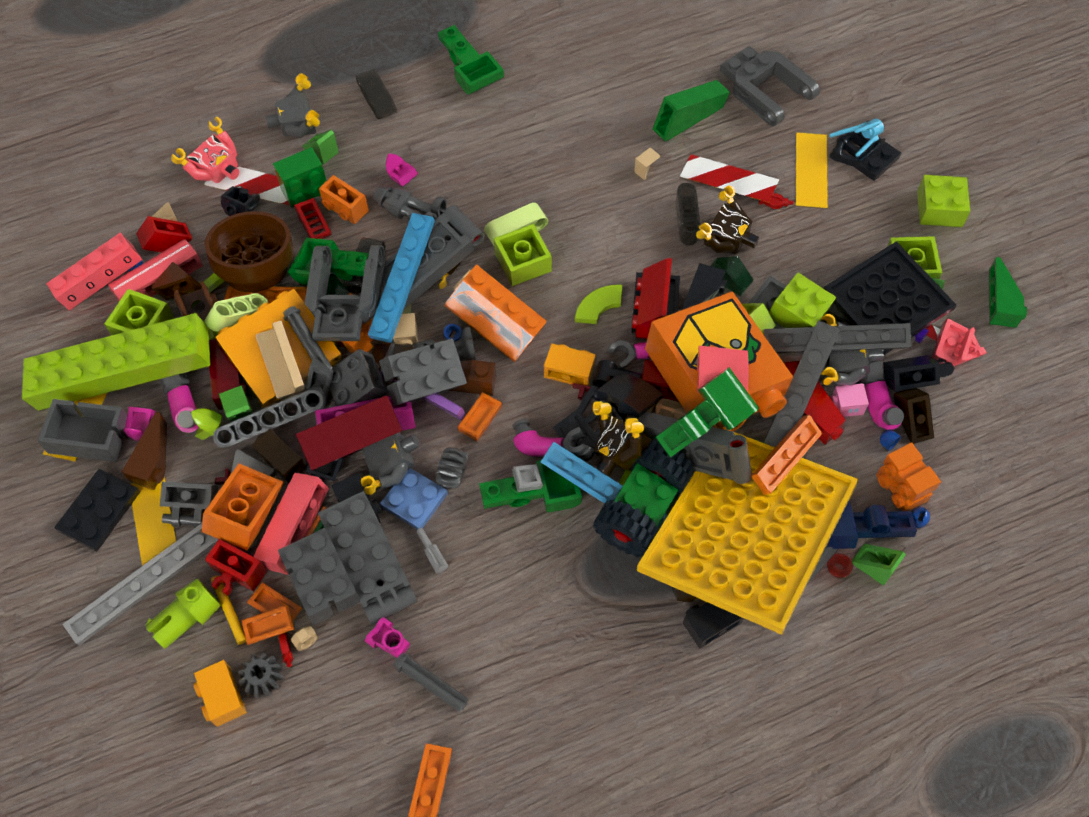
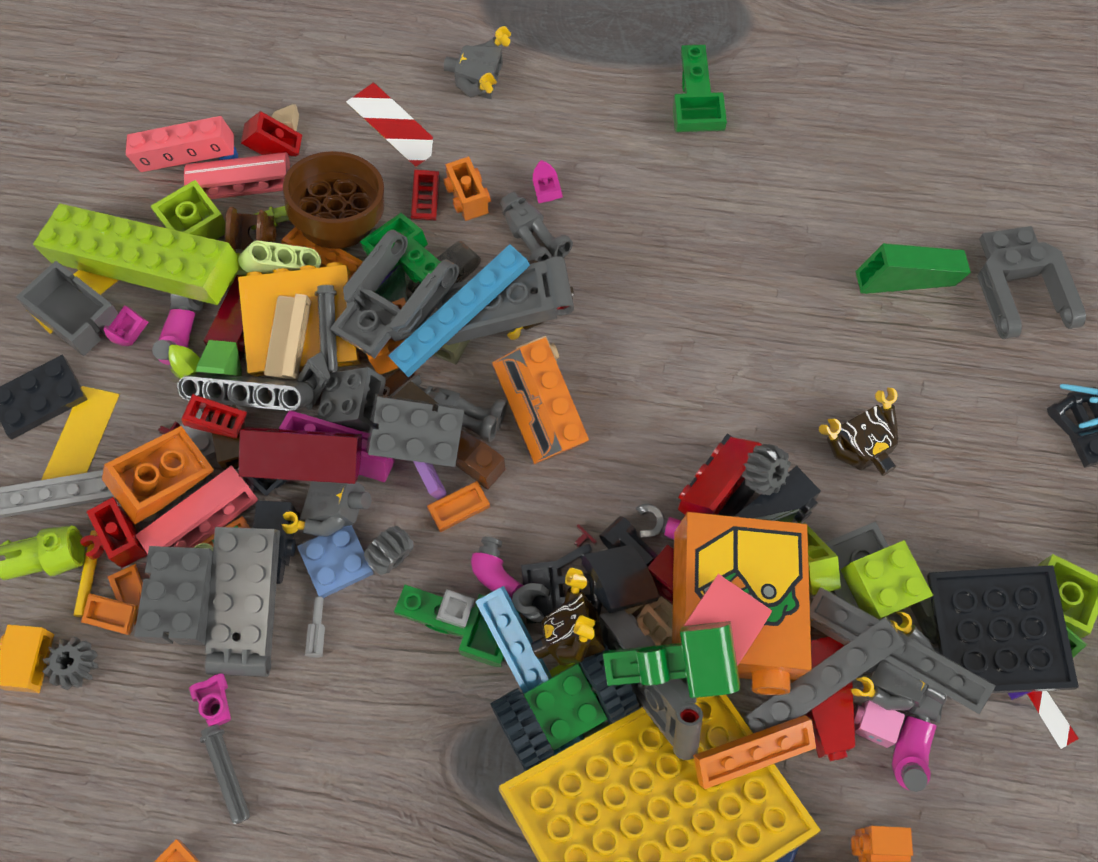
camera: 30 degrees right, 5 degrees up
reddish brown slope [122,411,167,490] -> none
reddish brown slope [152,262,202,300] -> none
dark grey brick [160,481,218,528] -> none
coral torso [171,117,239,183] -> none
black hand [221,186,260,216] -> none
green brick [273,147,327,208] -> none
red piece [278,632,293,667] -> none
tan tile [291,626,318,651] -> none
bright green slope [302,130,339,164] -> none
clear smoke beam [355,69,397,120] -> none
tan brick [393,313,418,347] -> none
blue hinge [443,324,462,341] -> none
yellowish green beam [484,203,548,246] -> none
lime brick [494,224,552,286] -> none
light orange brick [544,343,596,386] -> none
lime tile [575,285,623,324] -> none
tan slope [634,148,660,180] -> none
clear smoke beam [675,183,701,245] -> none
sticker [680,154,779,203] -> none
clear green slope [710,256,753,296] -> none
red piece [759,193,794,209] -> none
yellow sticker [796,132,828,208] -> none
blue hinge [880,430,901,451] -> none
black hinge [883,355,955,392] -> none
dark brown slope [894,388,934,444] -> none
coral slope [931,318,986,366] -> none
none -> red slope [182,394,247,439]
none -> dark grey gear [742,444,791,495]

